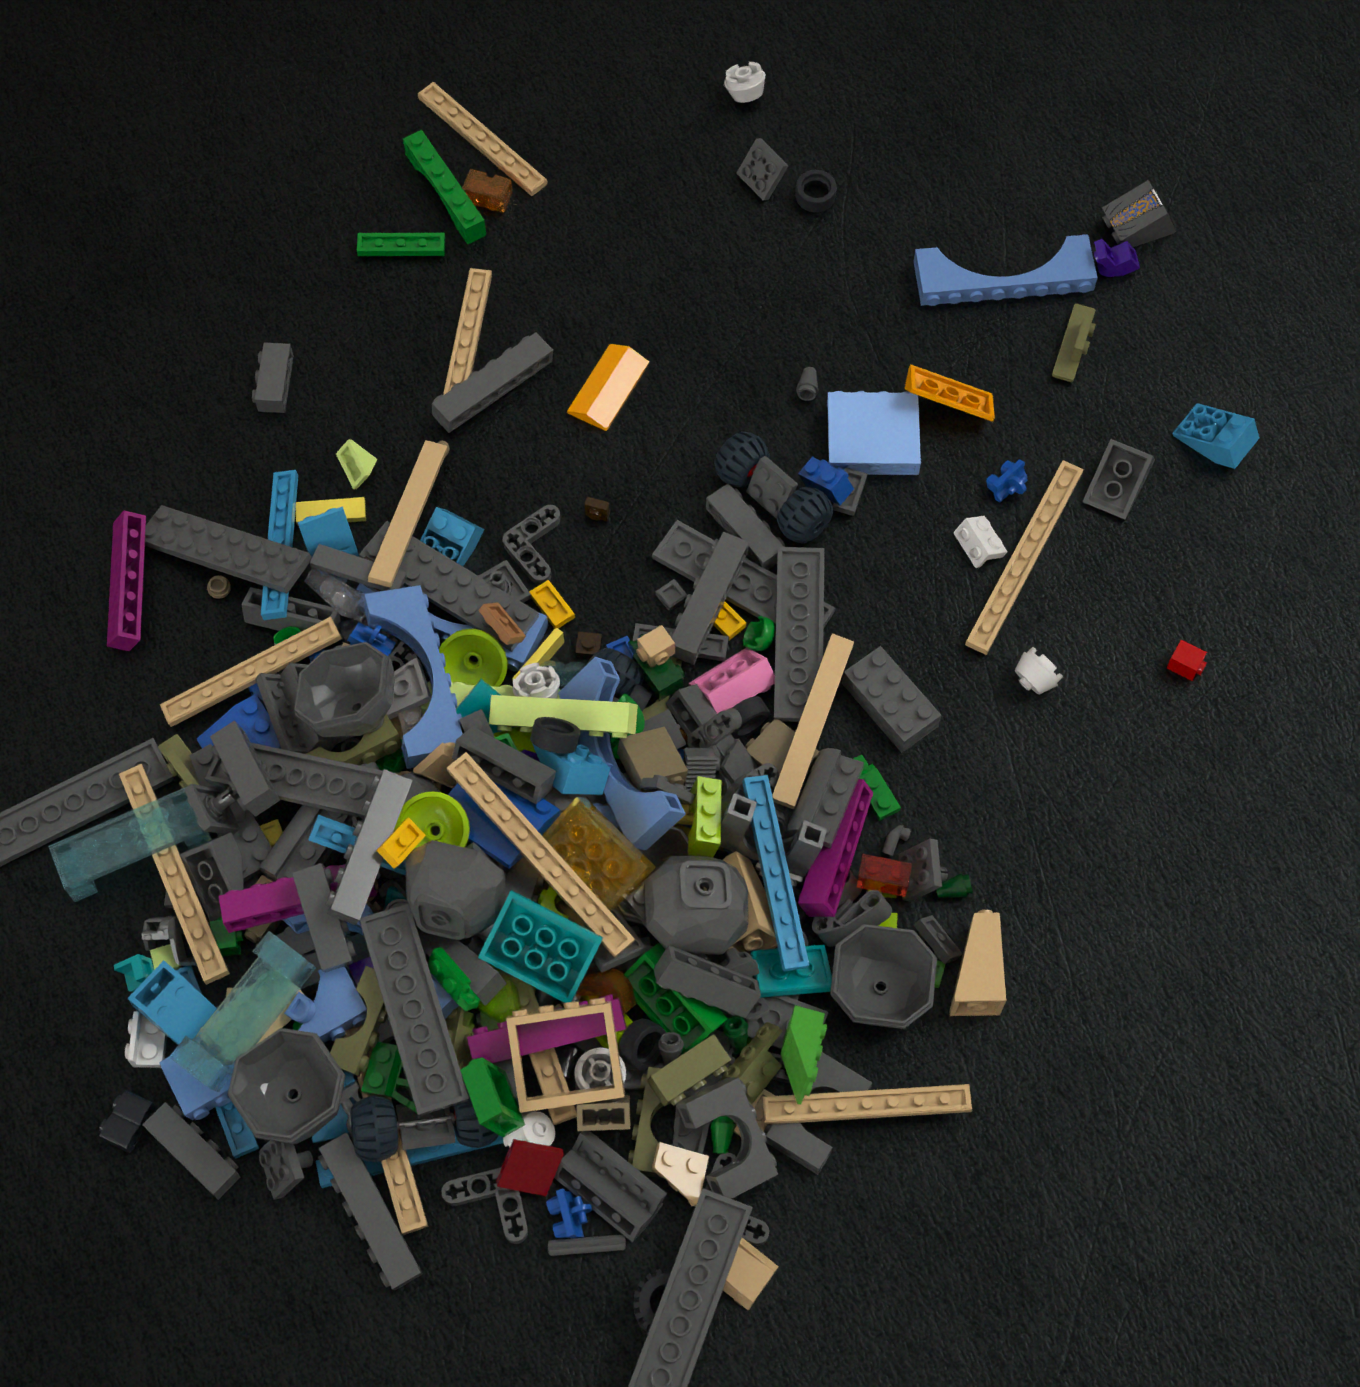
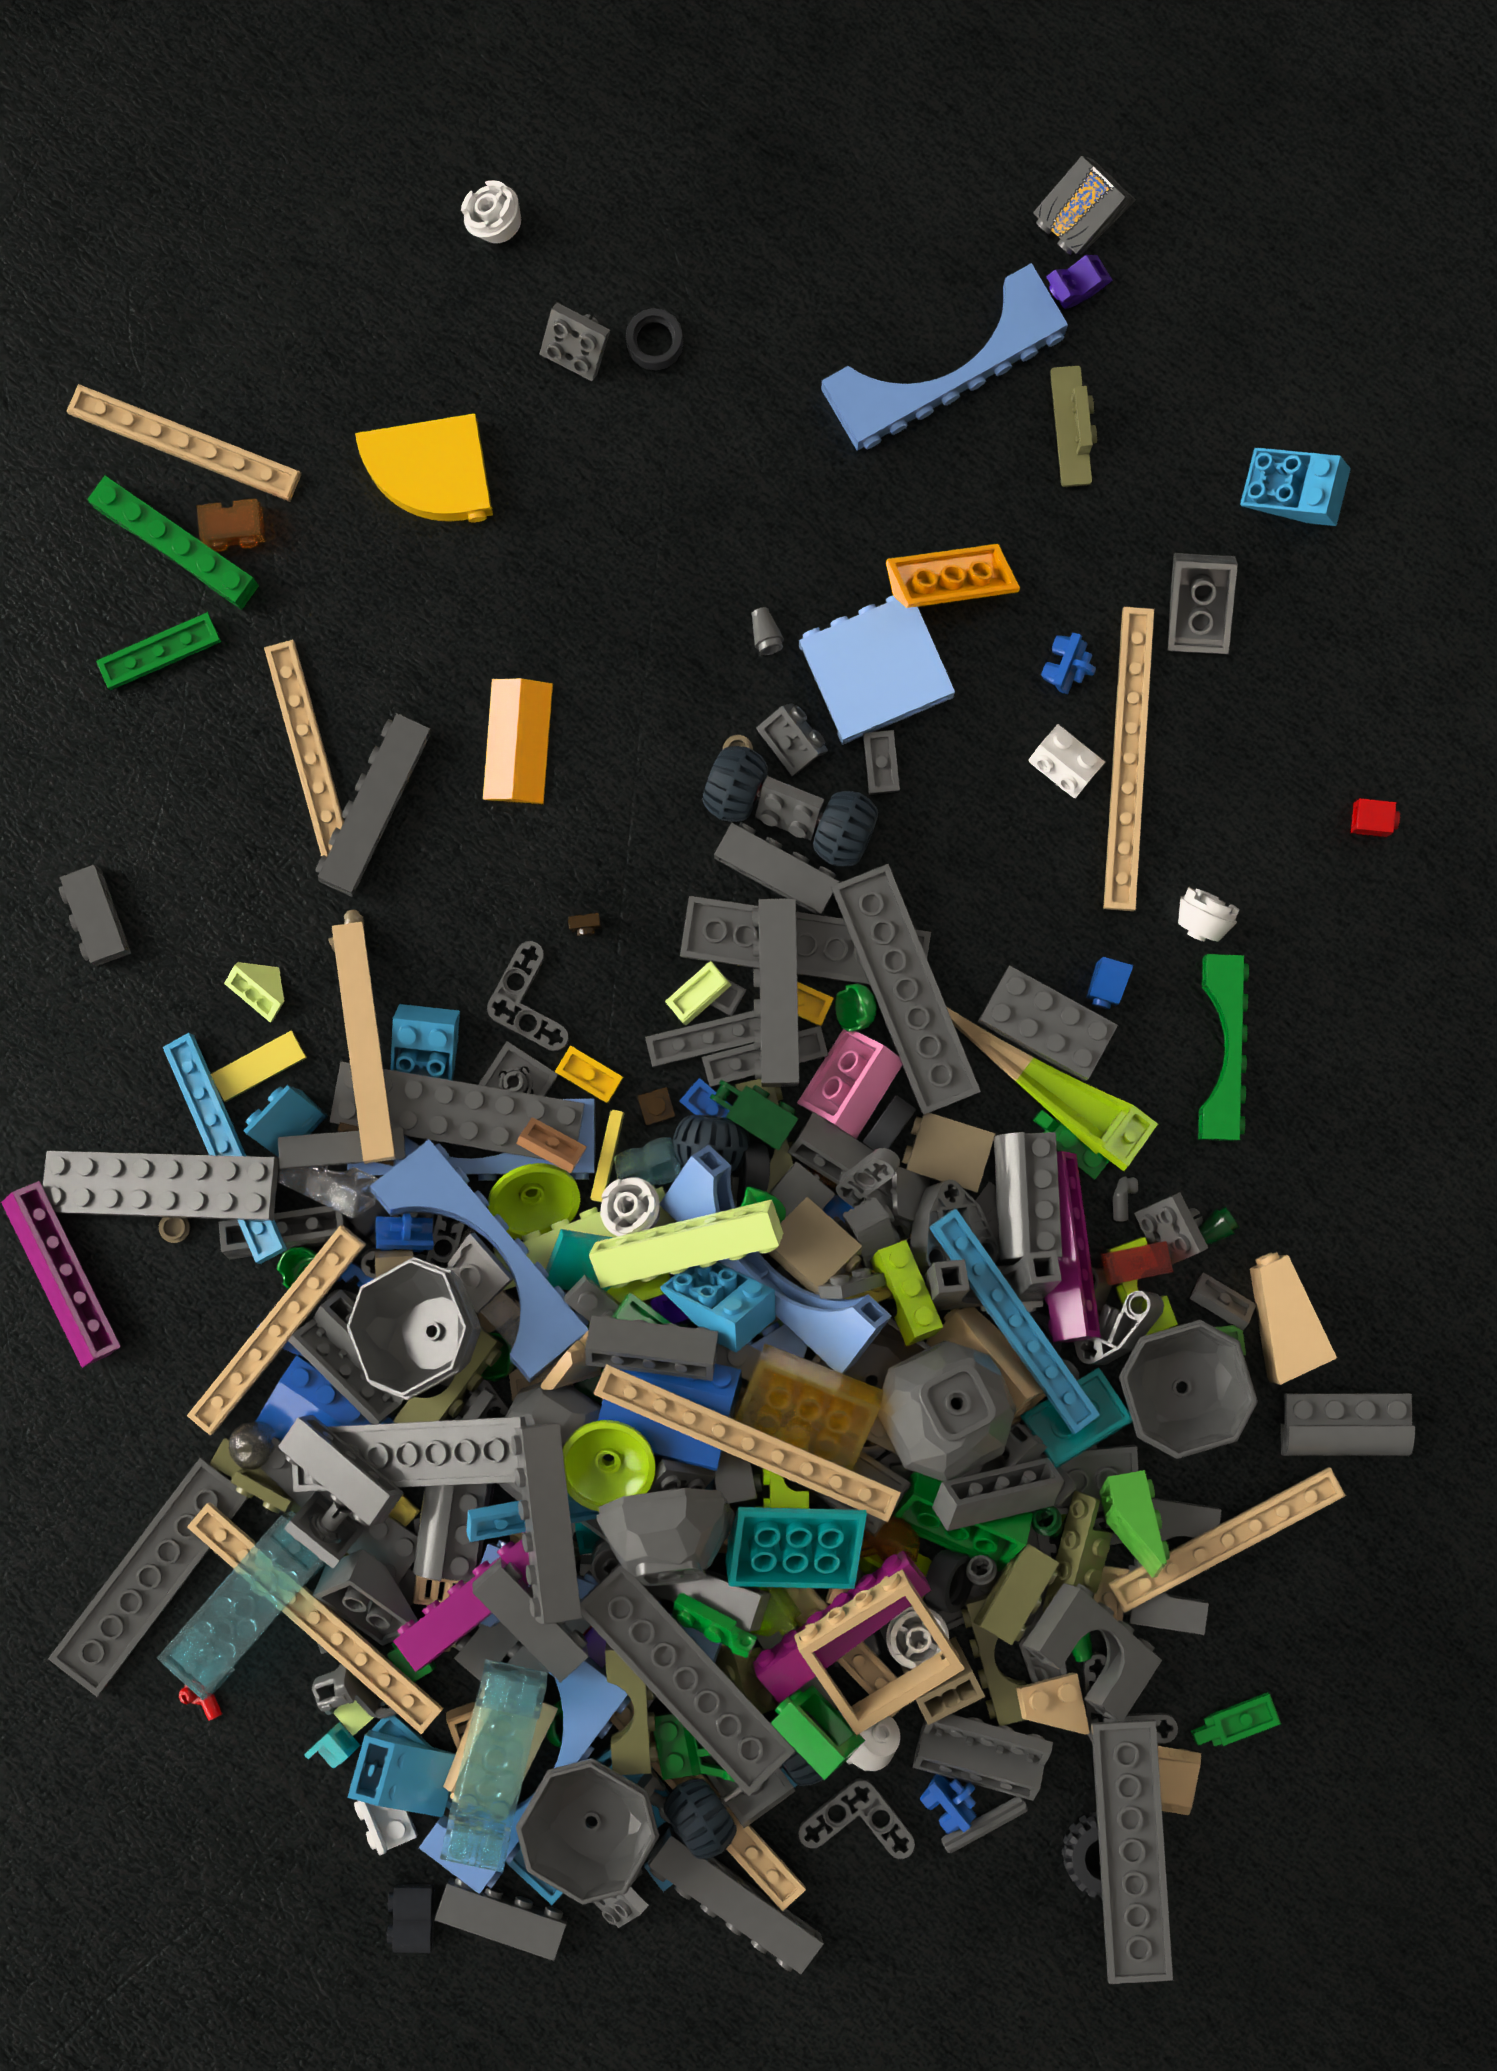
camera: 20 degrees left, 20 degrees up
medium blue tile [284,992,316,1024] -> none
yellow plate [376,817,426,869] -> none
dark red tile [496,1139,564,1196] -> none
black tyre [531,717,580,754] -> none
tan brick [636,625,675,667] -> none
tan tile [772,634,854,809] -> none
blue brick [798,457,854,506] -> none
none -> red arm [179,1683,222,1721]
none -> clear smoke hair [228,1422,276,1470]
none -> yellow brick [355,414,493,522]
none -> dark grey plate [645,1011,760,1067]
none -> yellowish green tile [665,961,731,1025]
none -> dark grey bracket [756,703,828,776]
none -> lime plate [947,1008,1158,1171]
none -> blue slope [1086,957,1133,1009]
none -> green hinge [1191,1692,1281,1746]
none -> green arch [1198,954,1249,1141]
none -> dark grey brick [1281,1393,1415,1456]

